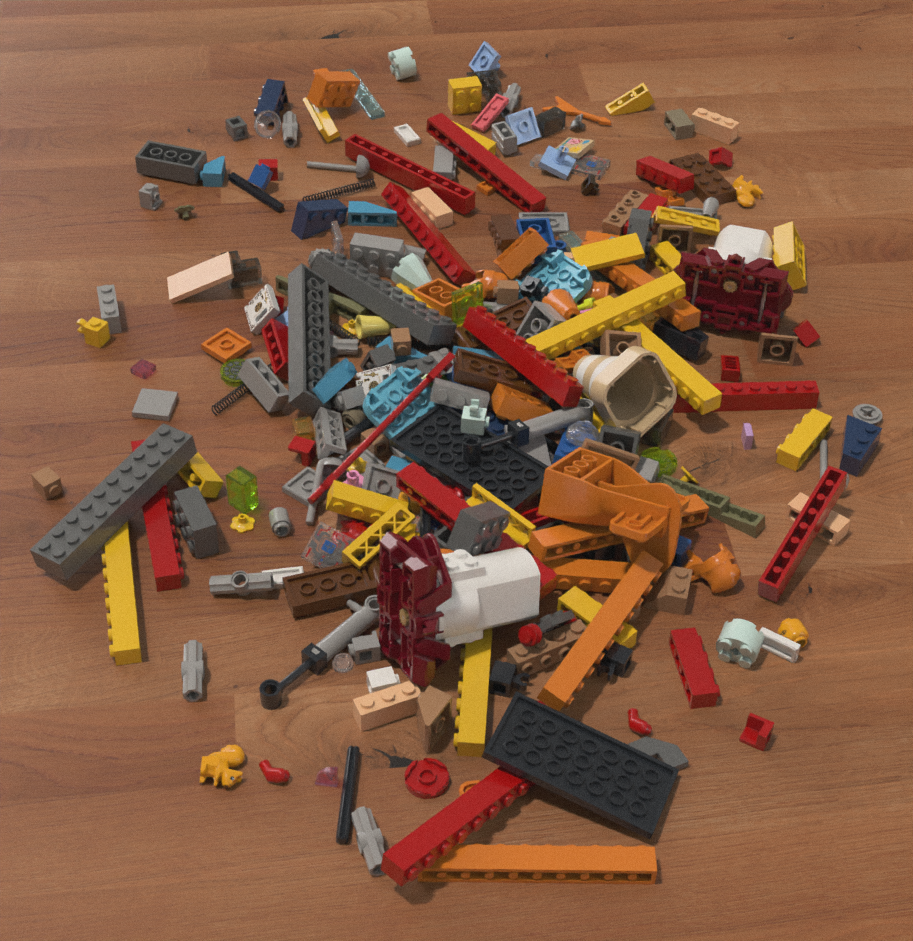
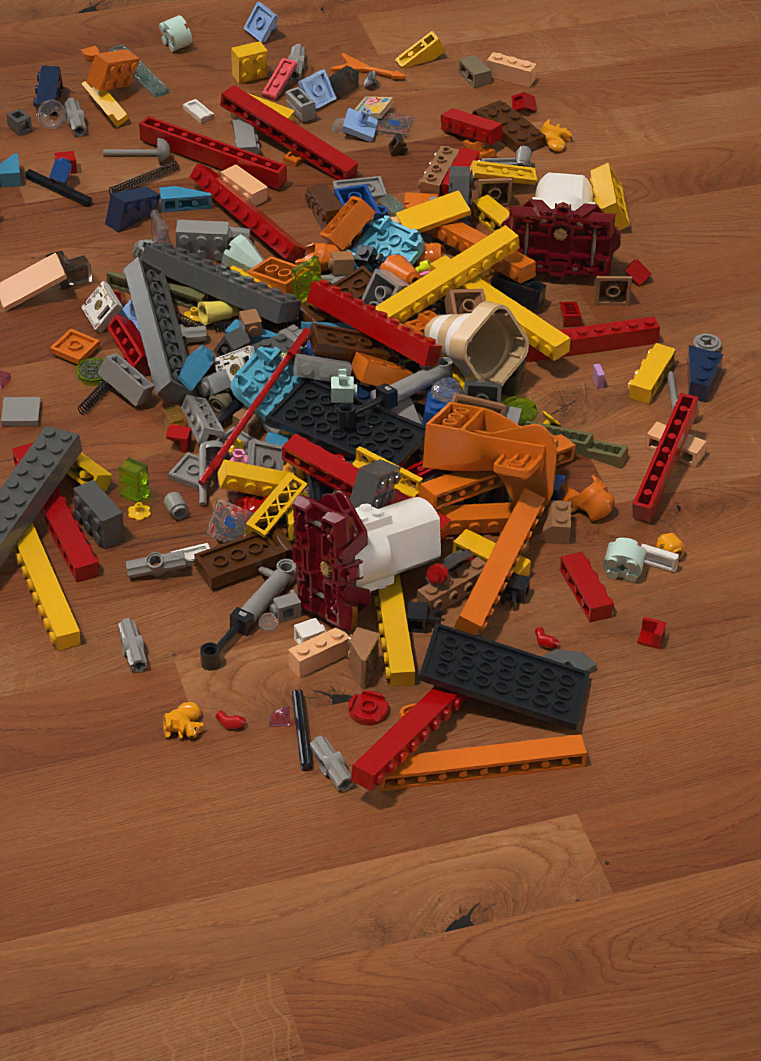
camera: 10 degrees left, 0 degrees up
clear smoke brick [467,70,502,102] -> none

